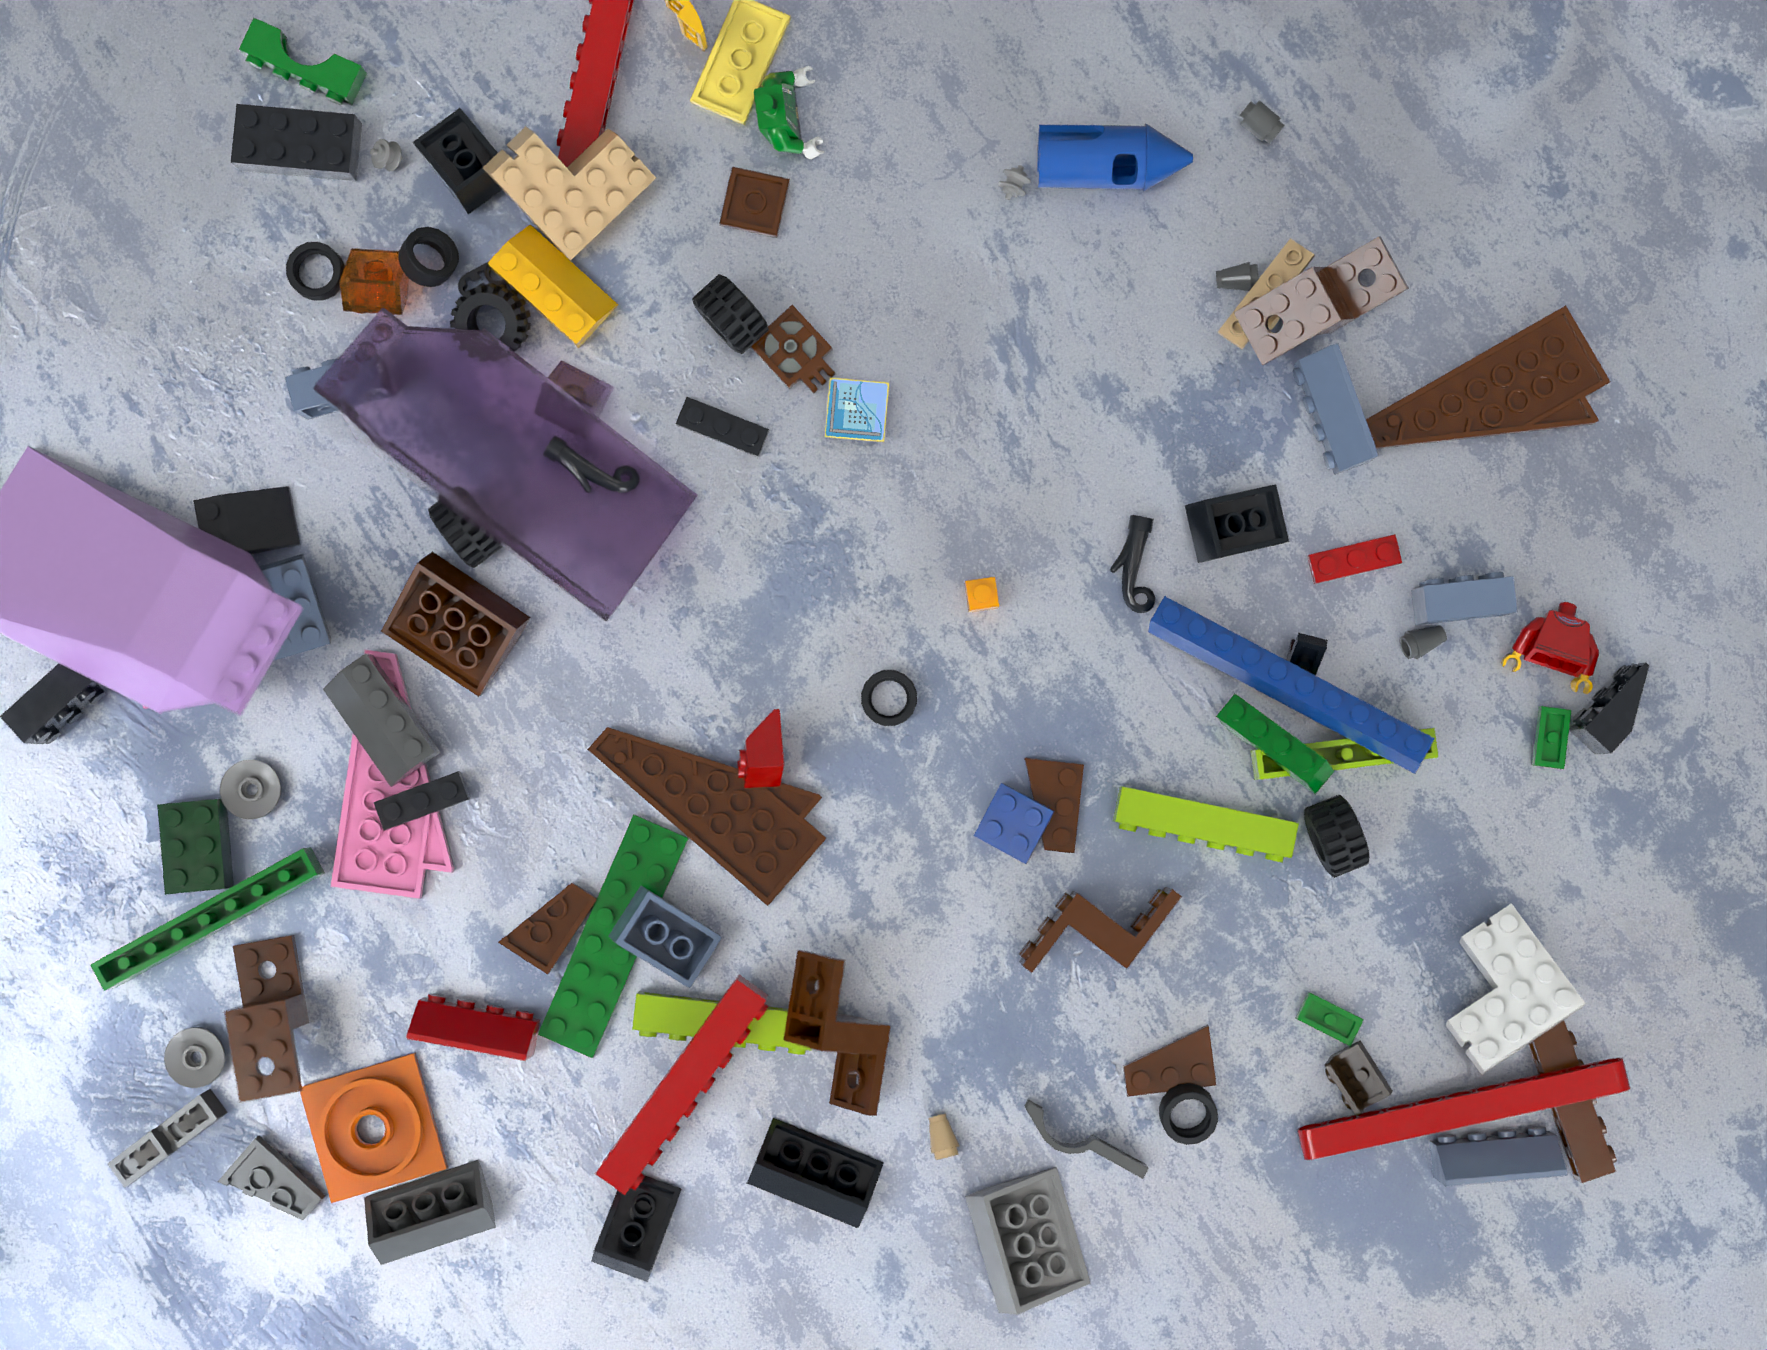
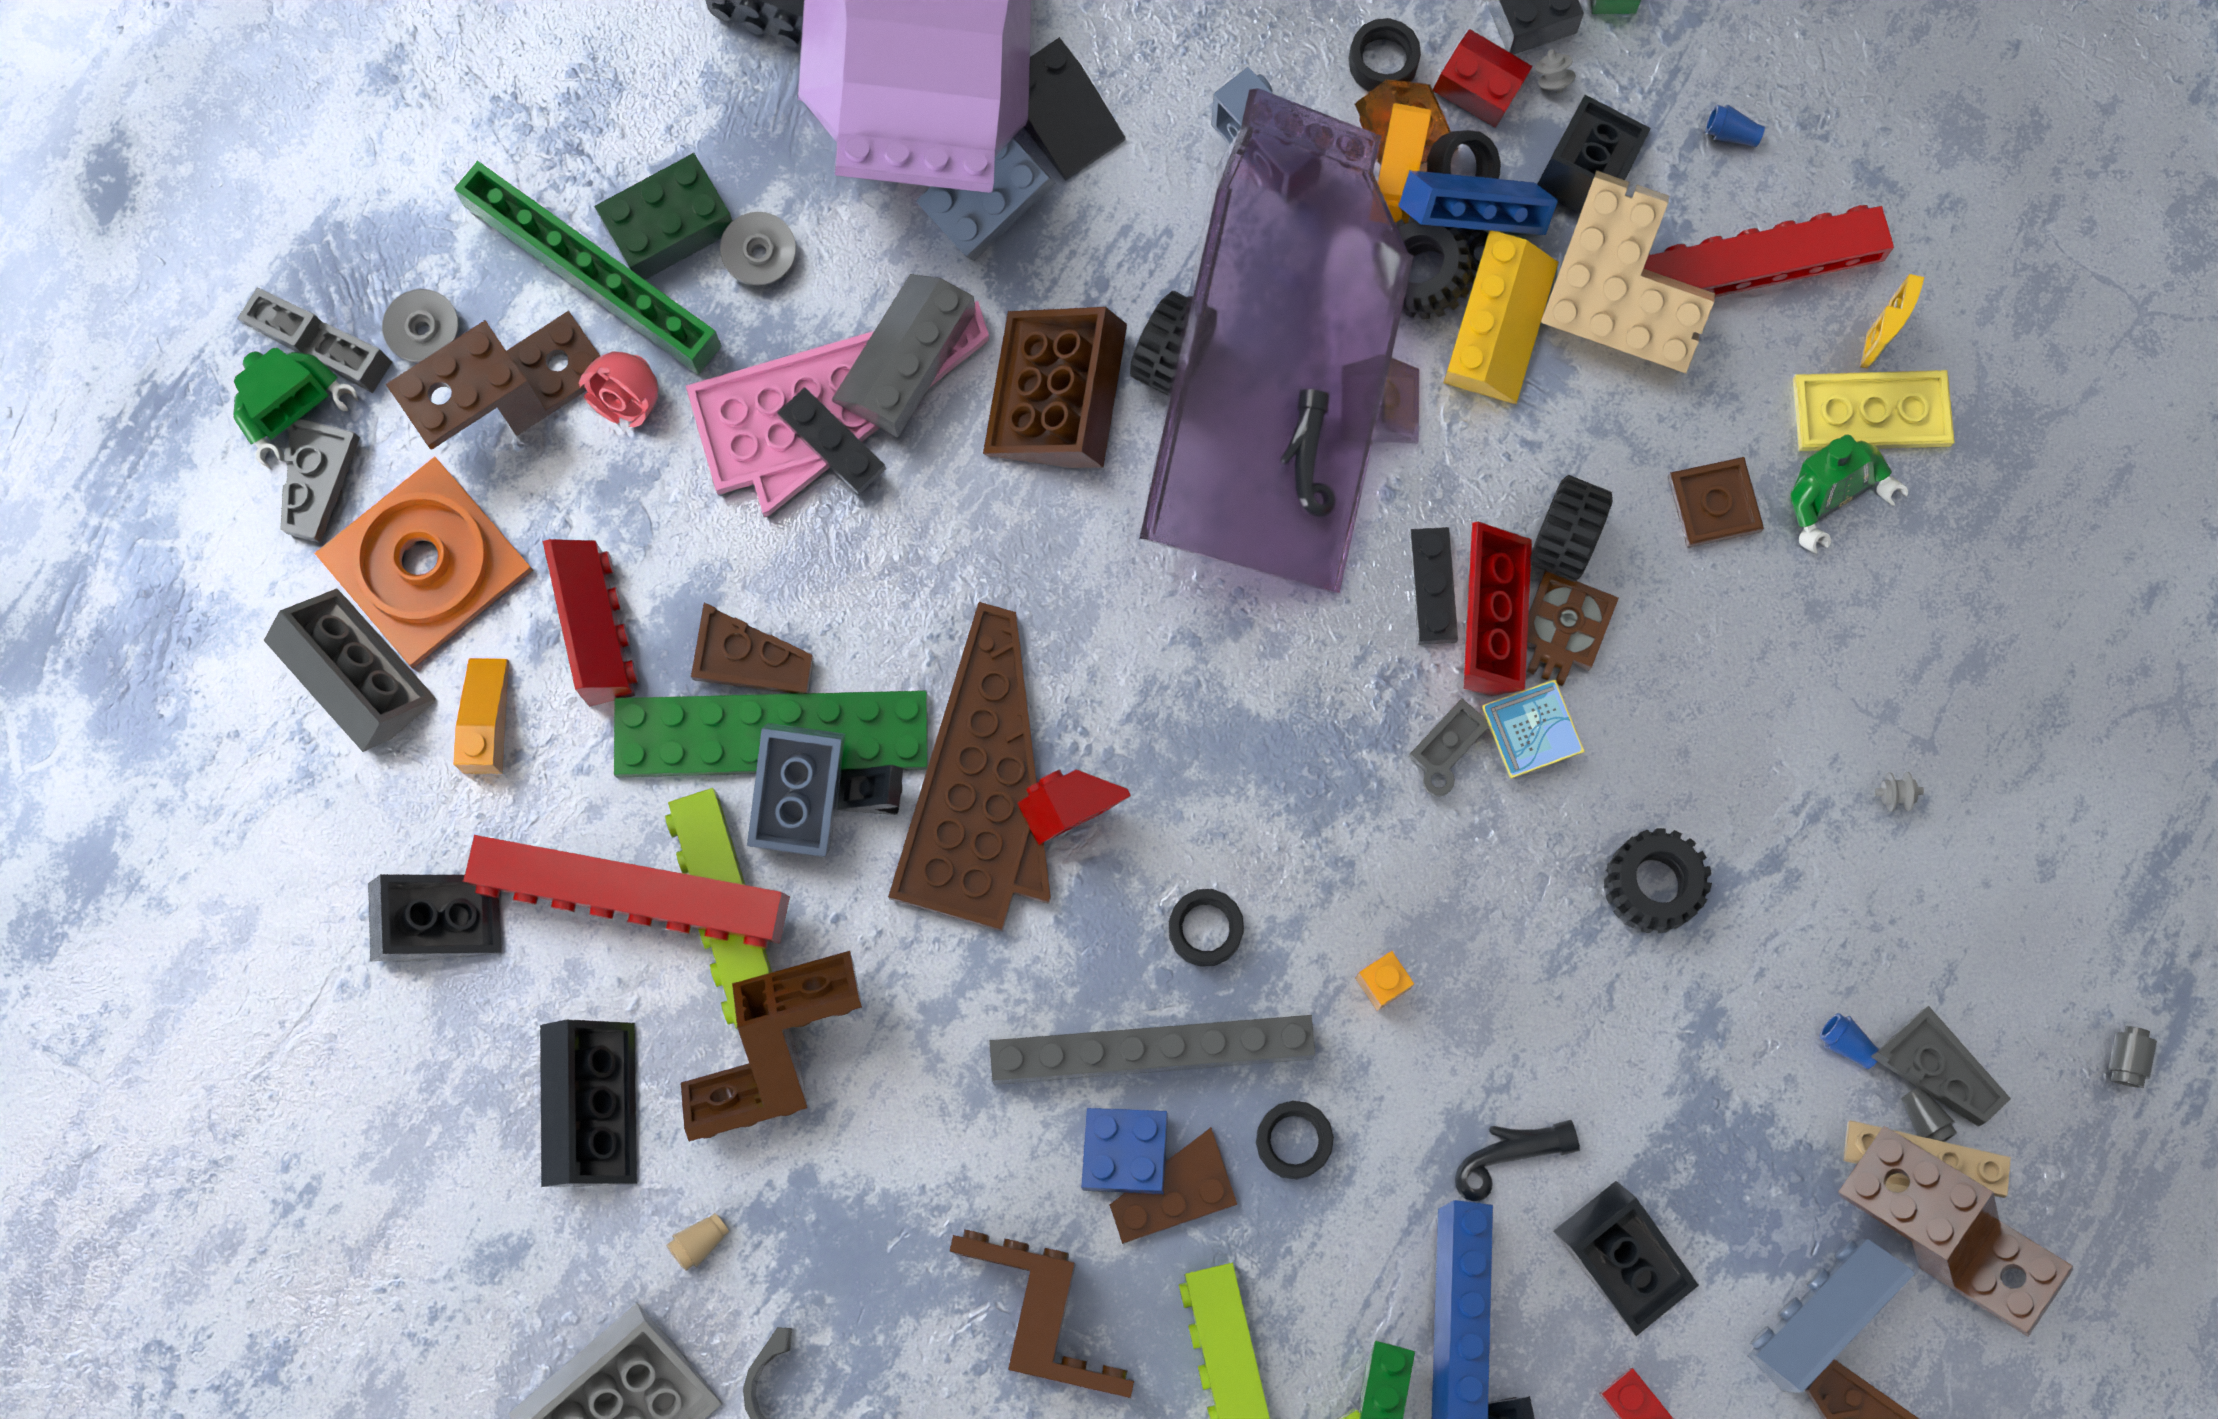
camera: 65 degrees right, 10 degrees down
blue piece [1037,123,1193,192] -> none
none -> green torso [233,348,358,469]
none -> light orange slope [453,658,509,774]
none -> coral cylinder [579,351,658,427]
none -> black slope [837,765,903,815]
none -> dark grey brick [989,1015,1315,1085]
none -> black tyre [1256,1100,1334,1180]
none -> light orange slope [1370,103,1431,225]
none -> blue brick [1399,170,1558,235]
none -> dark grey hinge [1408,698,1489,797]
none -> red slope [1432,29,1533,128]
none -> red slope [1463,521,1532,696]
none -> black tyre [1604,828,1712,934]
none -> blue cone [1705,104,1765,148]
none -> blue cone [1819,1013,1879,1069]
none -> dark grey wing [1871,1006,2011,1127]

